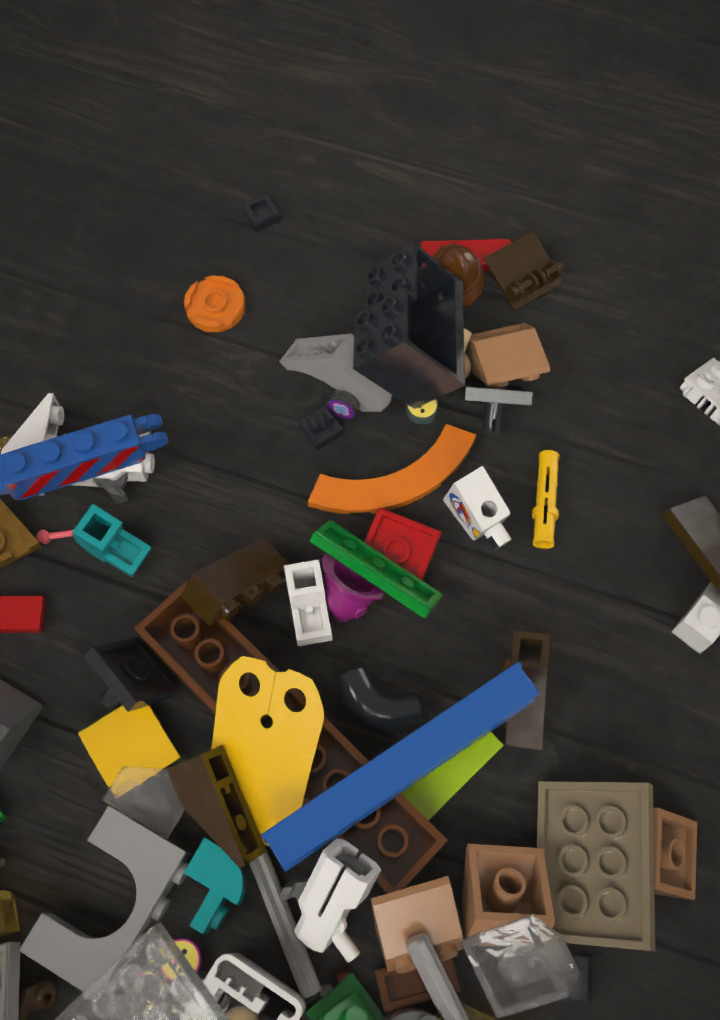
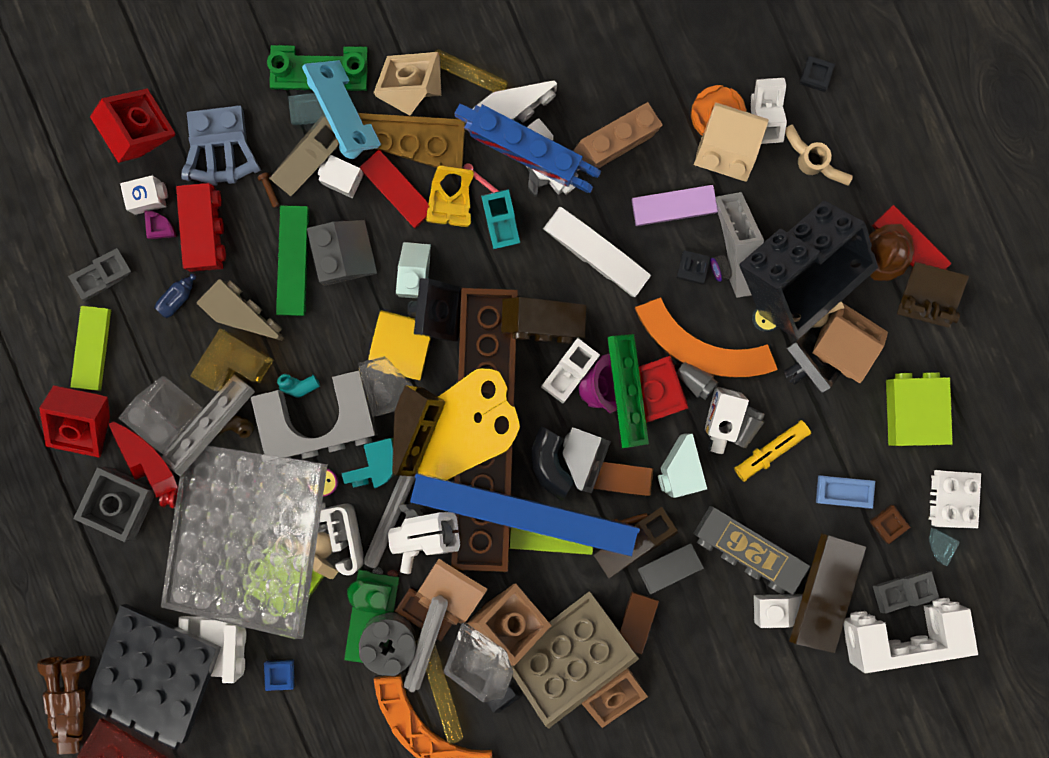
camera: 50 degrees right, 20 degrees up
none -> teal arm [277,374,321,398]
none -> light aqua slope [396,242,431,298]
none -> yellow piece [426,166,474,227]
none -> white slope [543,207,651,297]
none -> slope [563,427,611,493]
none -> medium nougat brick [573,102,662,175]
none -> dark orange slope [593,462,654,496]
none -> reddish brown tile [619,591,659,654]
none -> lavender tile [632,185,718,226]
none -> dark grey slope [638,543,704,594]
none -> light aqua slope [658,433,707,498]
none -> dark grey cone [677,362,718,400]
none -> dark grey brick [693,506,810,595]
none -> tan slope [694,102,769,182]
none -> dark grey cone [733,406,765,448]
none -> white brick [751,78,787,144]
none -> tan piece [785,124,853,186]
none -> medium blue tile [816,475,875,508]
none -> reddish brown tile [869,505,911,544]
none -> lime brick [886,372,952,446]

